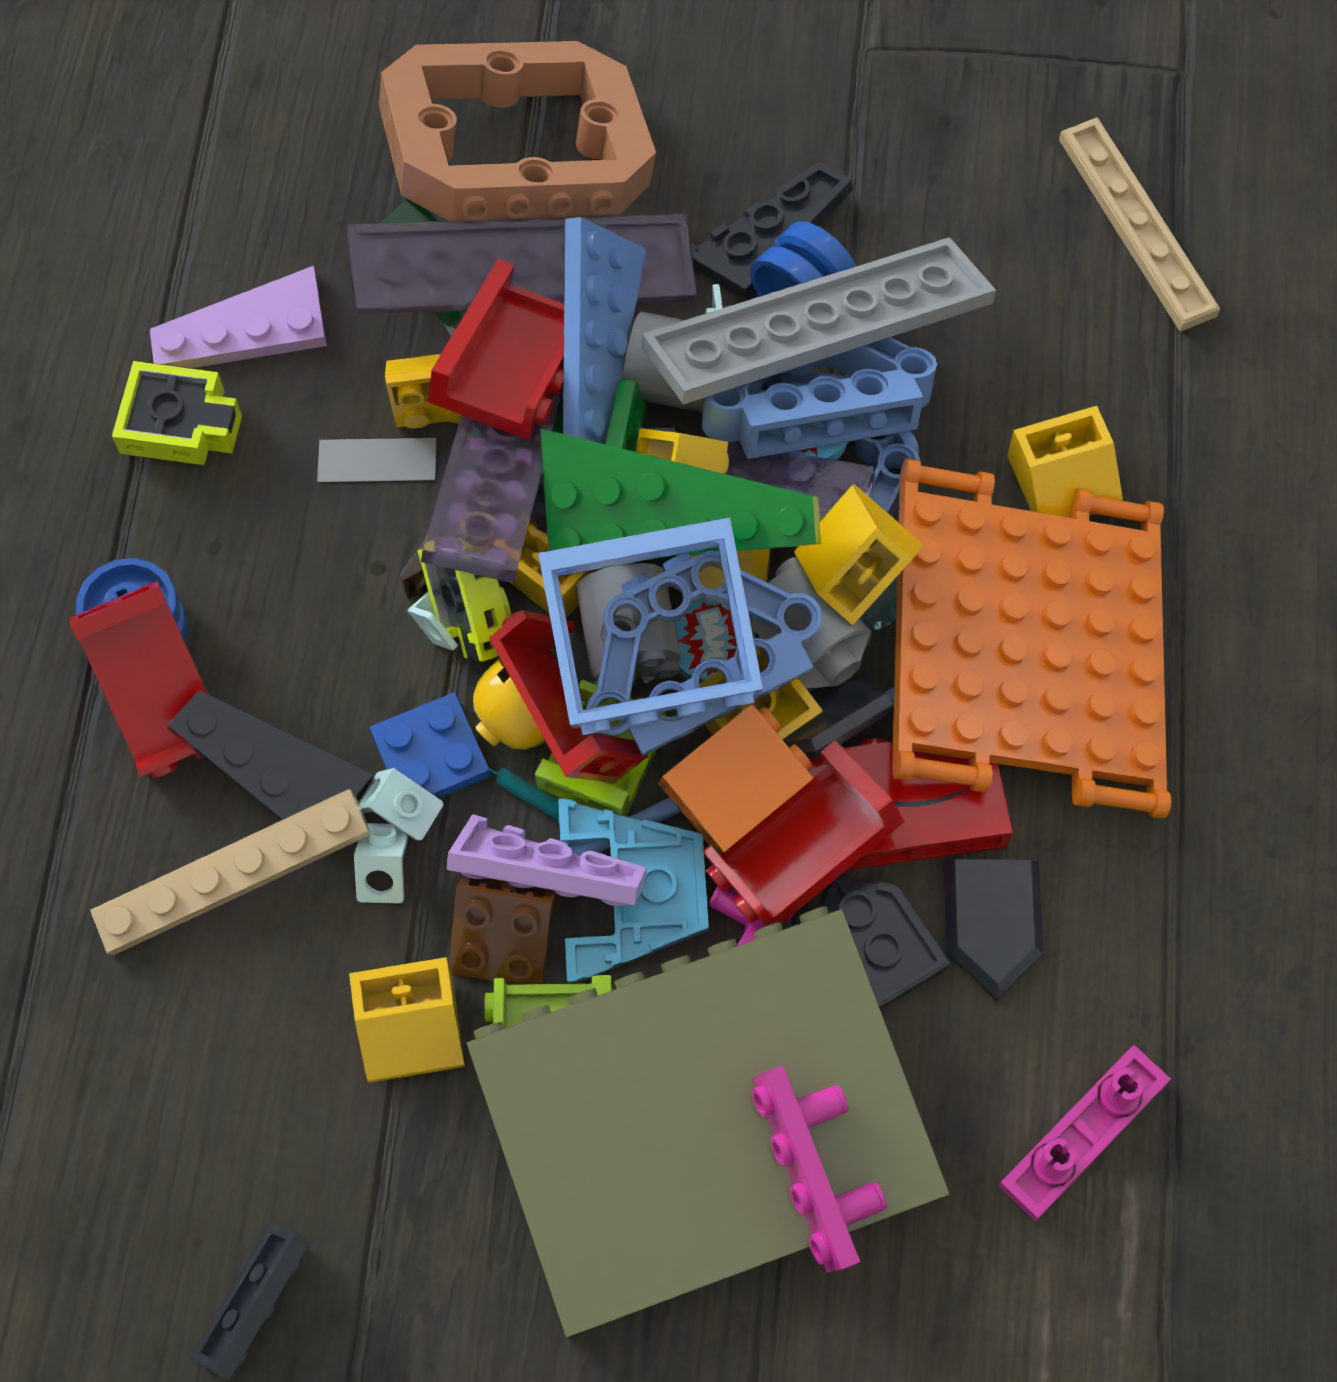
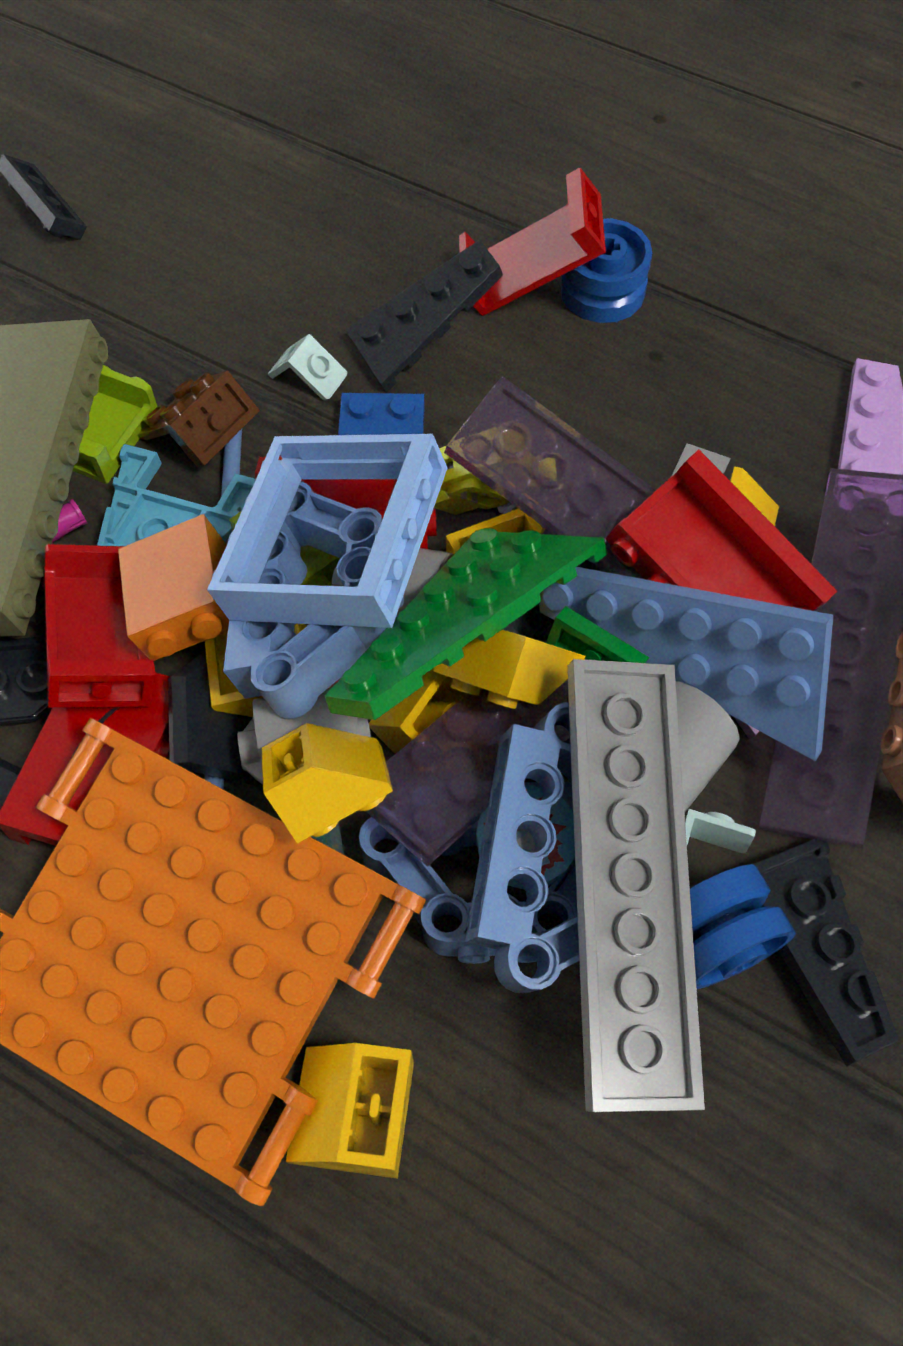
camera: 115 degrees right, 5 degrees down
tan plate [90,789,372,955] -> none
piece [112,361,242,465] -> none
yellow slope [349,957,465,1083] -> none
light aqua bracket [358,768,443,841] -> none
lavender wing [447,814,646,906] -> none

